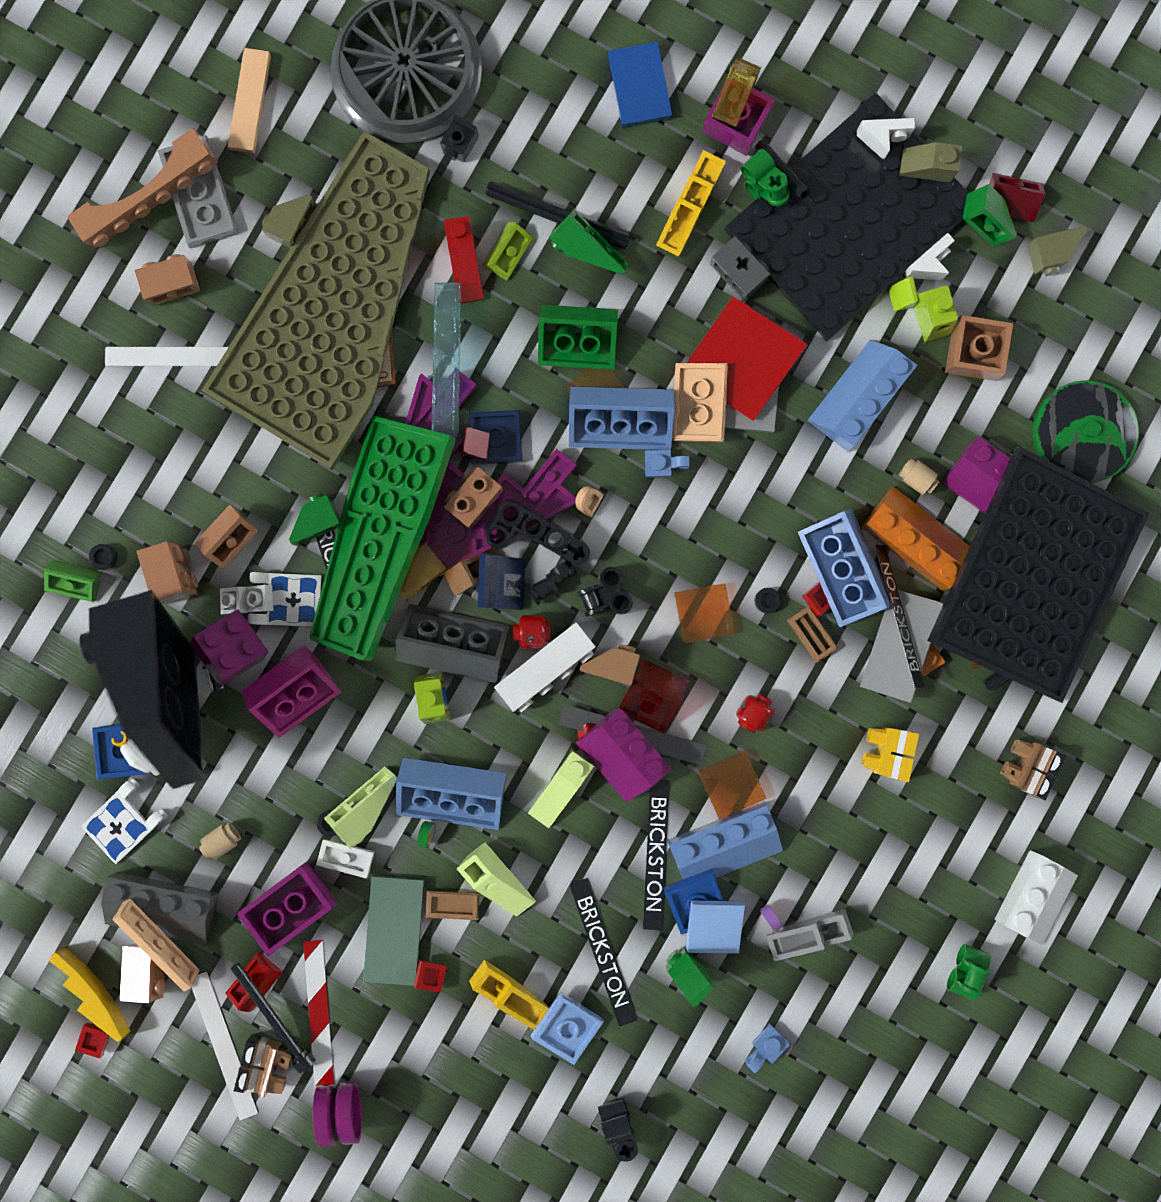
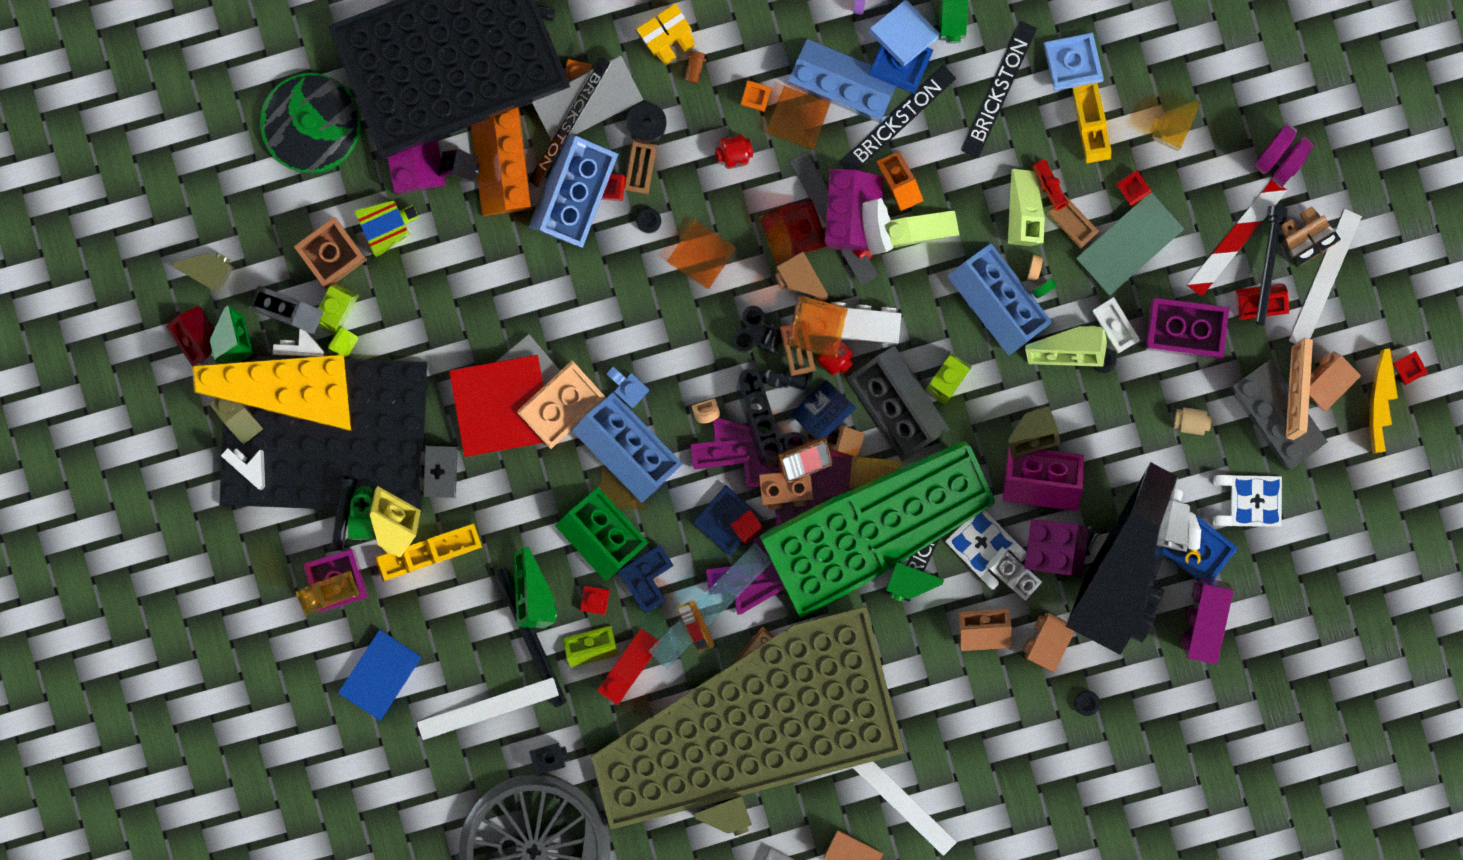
camera: 135 degrees left, 0 degrees up
bright green slope [44,561,102,603] -> none
medium blue slope [807,340,917,452] -> none
tan brick [898,458,939,495] -> none
none -> yellow wing [192,355,351,431]
none -> black brick [249,286,323,334]
none -> torso [355,201,419,257]
none -> light yellow slope [370,486,421,557]
none -> white sticker [417,678,559,740]
none -> black slope [438,150,479,182]
none -> red plate [580,586,610,615]
none -> dark blue plate [618,545,674,614]
none -> black piece [626,103,667,144]
none -> slope [677,599,715,652]
none -> dark orange pin [683,51,707,84]
none -> orange plate [740,81,772,113]
none -> slope [778,437,832,483]
none -> medium nougat tile [780,321,816,376]
none -> clear orange tile [787,296,848,358]
none -> white slope [862,198,893,255]
none -> orange slope [876,151,924,211]
none -> olive slope [1008,407,1061,459]
none -> light nougat tile [1027,255,1043,282]
none -> red pin [1032,160,1069,211]
none -> clear yellow slope [1149,101,1201,151]
none -> magenta brick [1180,577,1234,664]

